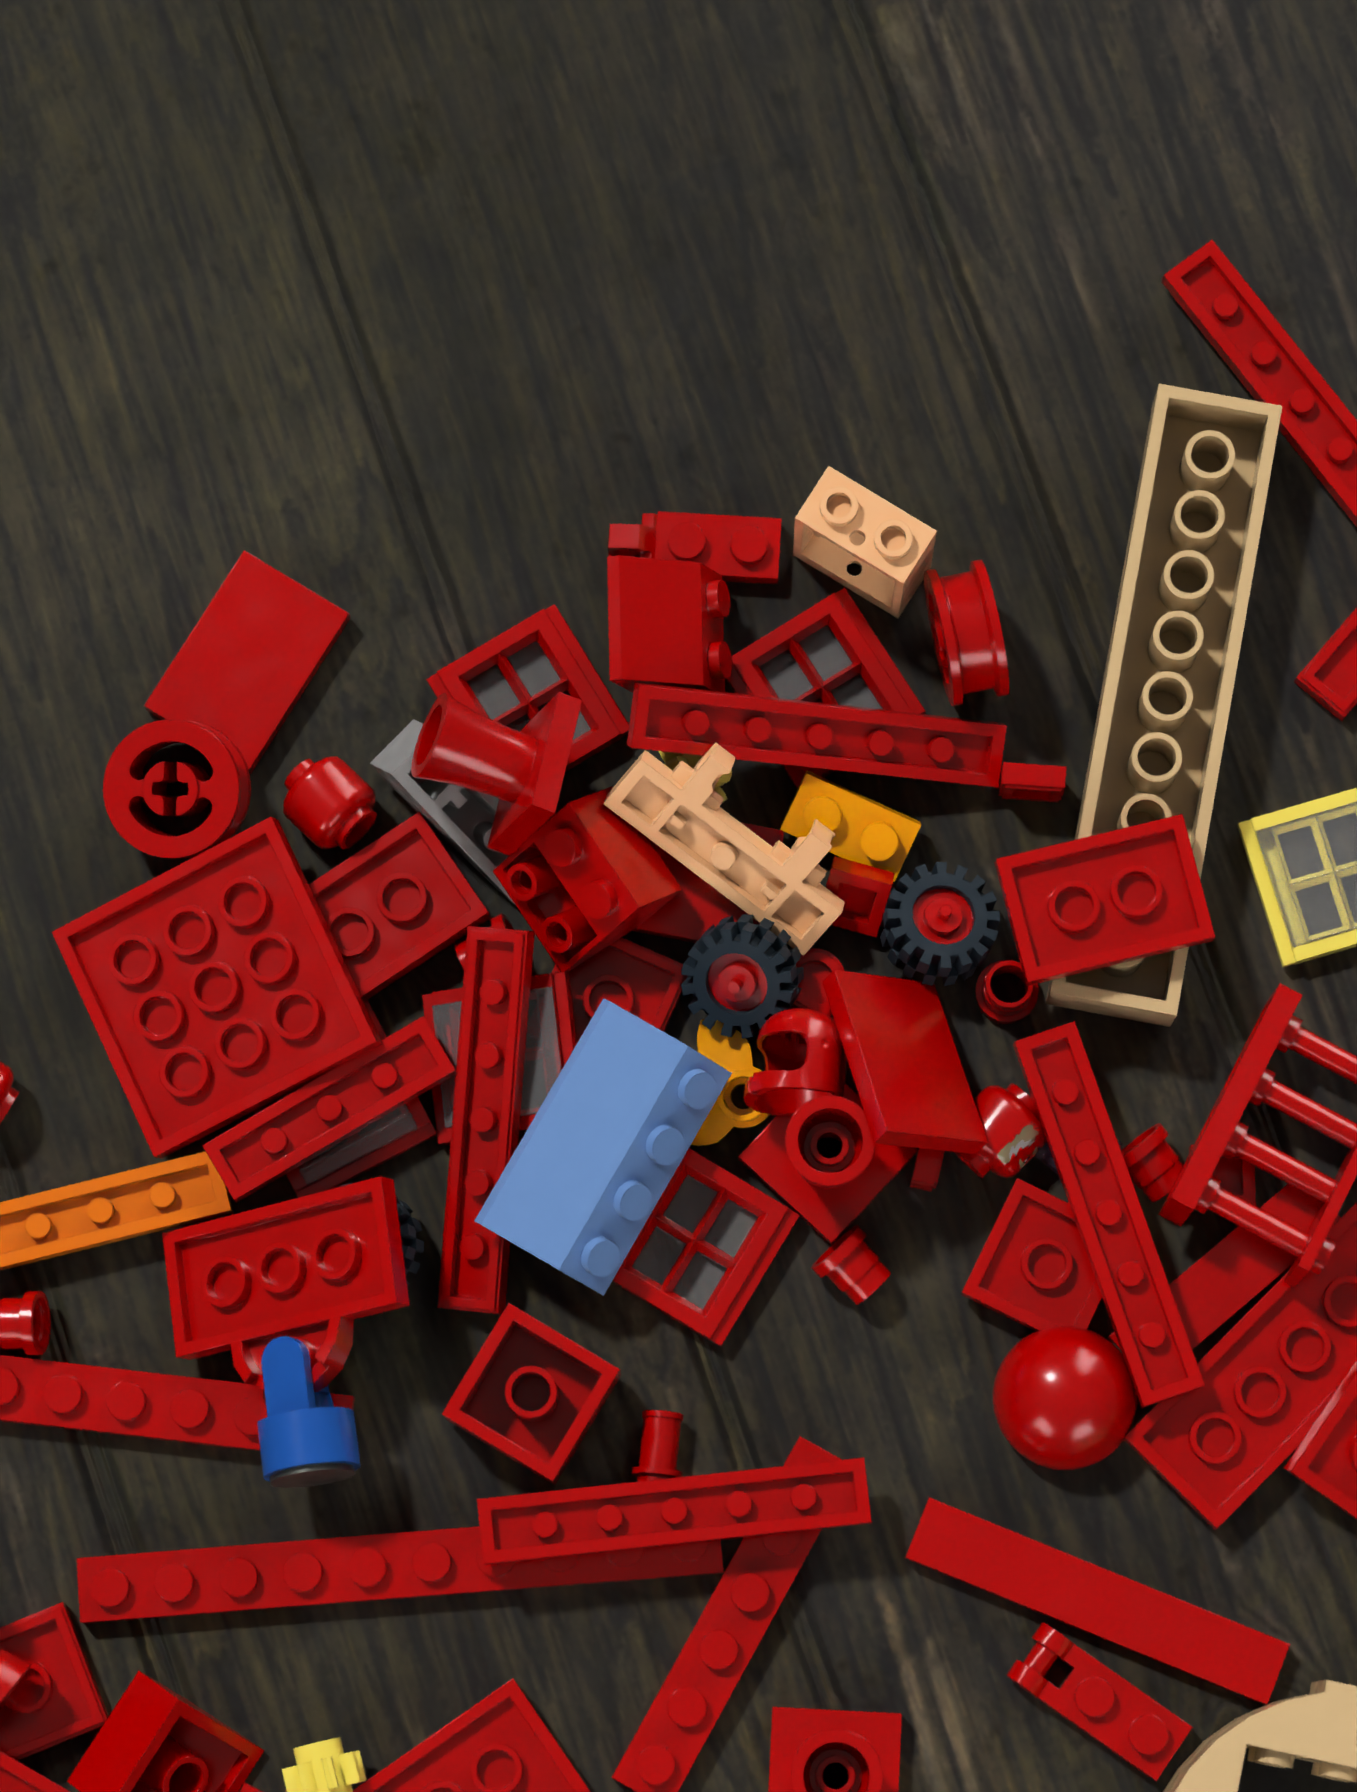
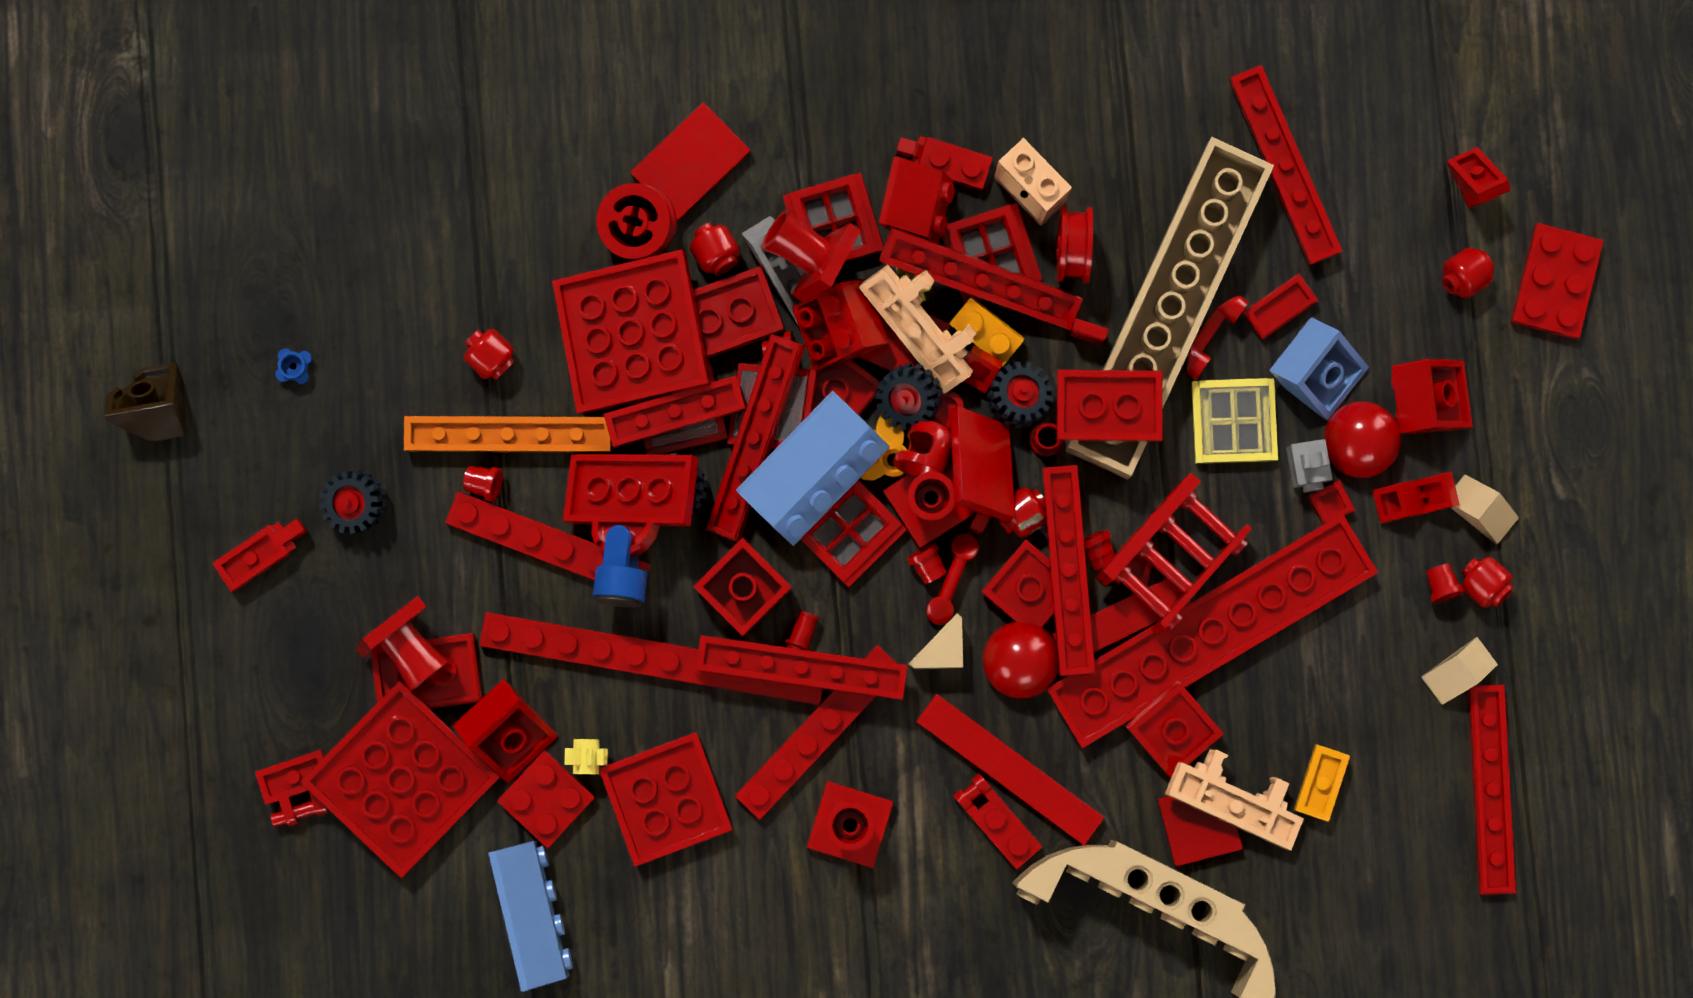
camera: 10 degrees right, 5 degrees up
none -> tan slope [908,614,963,669]
none -> red bar [926,533,979,625]
none -> red bar [1186,296,1249,380]

